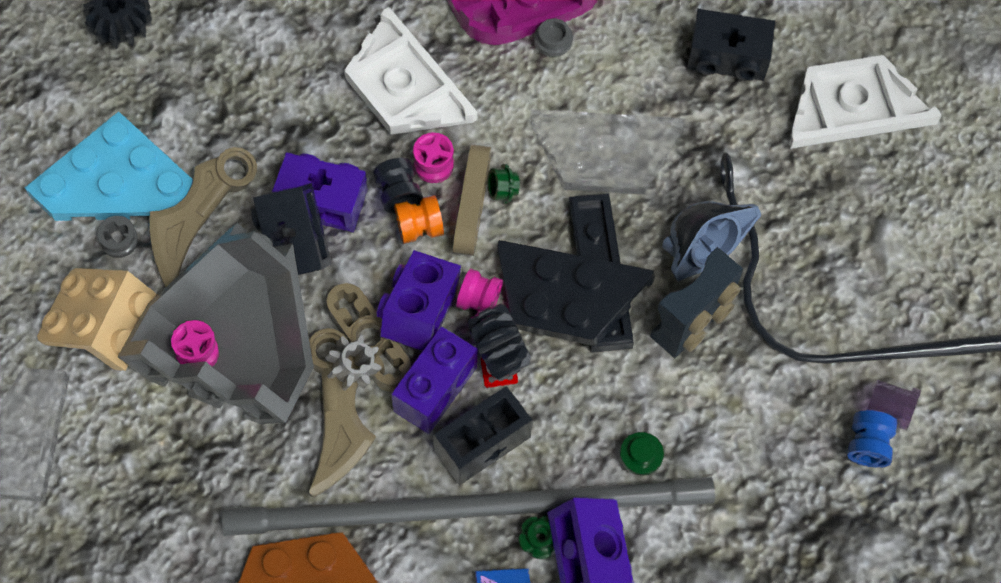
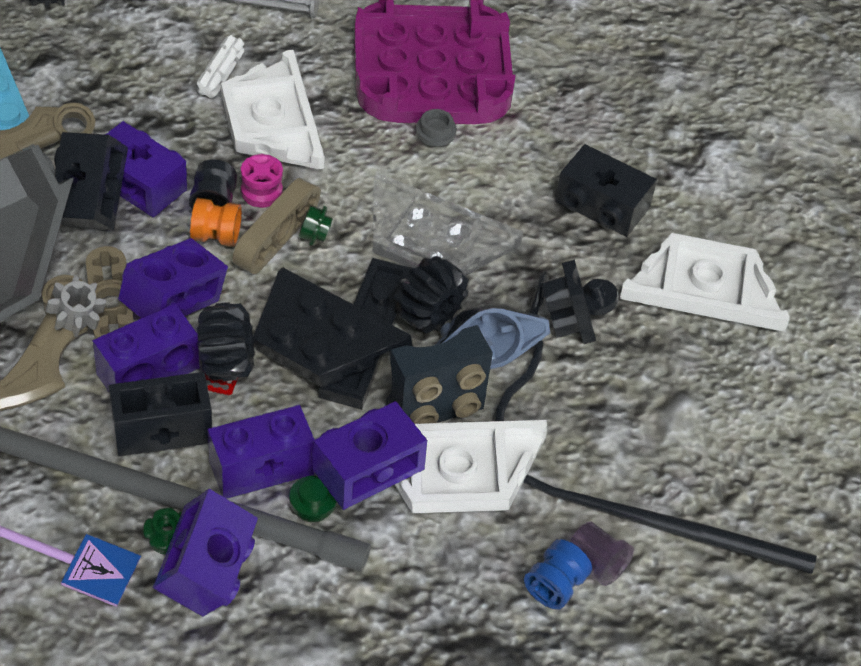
camera: 20 degrees right, 15 degrees down
dark pink wheel [456,268,503,311] -> none
none -> white axle [197,35,244,98]
none -> dark purple brick [208,405,315,499]
none -> dark purple brick [313,401,428,510]
none -> black gear [394,255,469,334]
none -> white wing [395,420,547,513]
none -> black hips [541,259,619,344]

